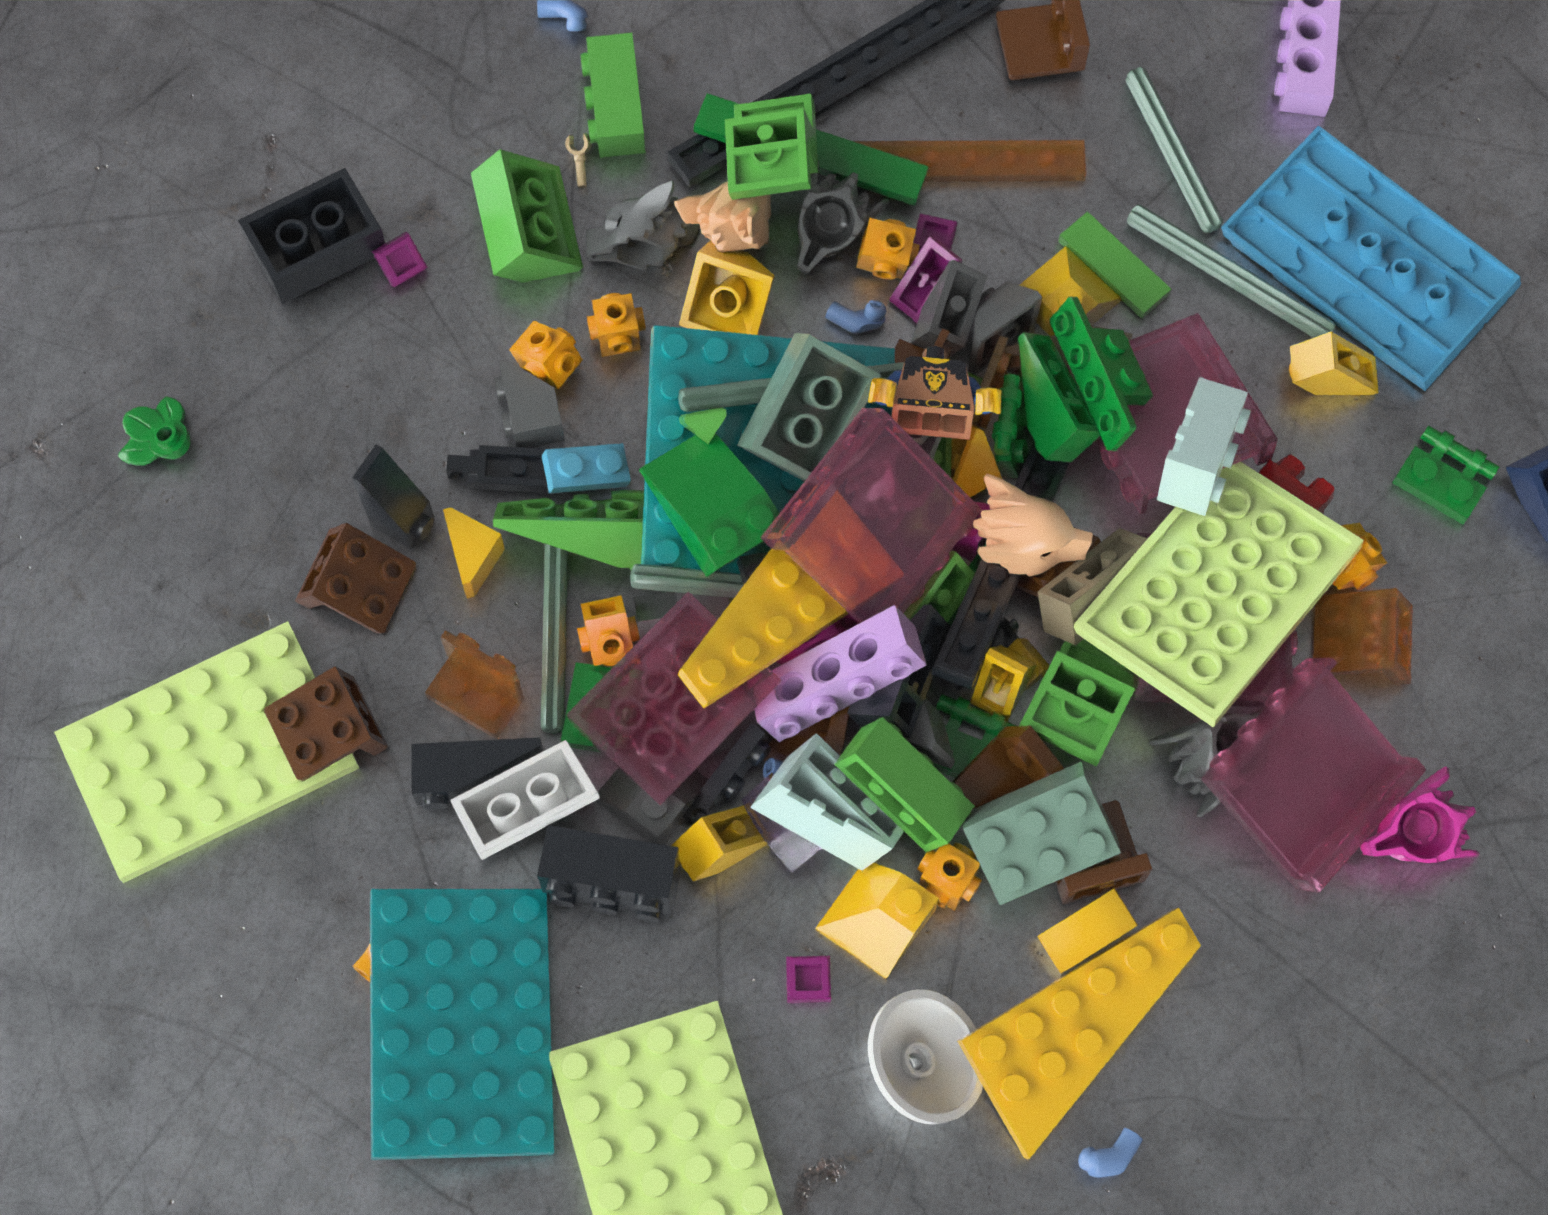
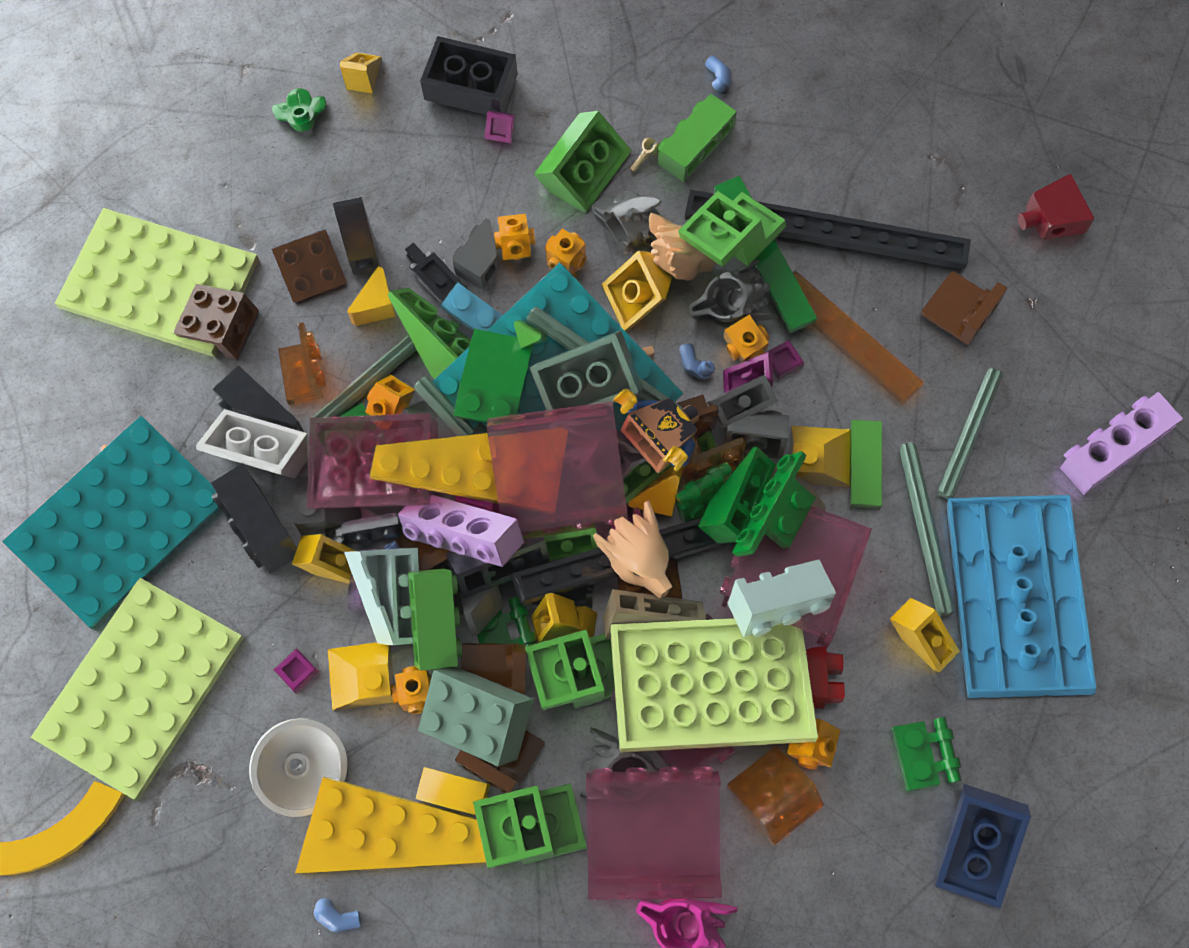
camera: 50 degrees right, 0 degrees up
none -> yellow slope [340,52,382,93]
none -> bright green bracket [473,783,587,869]

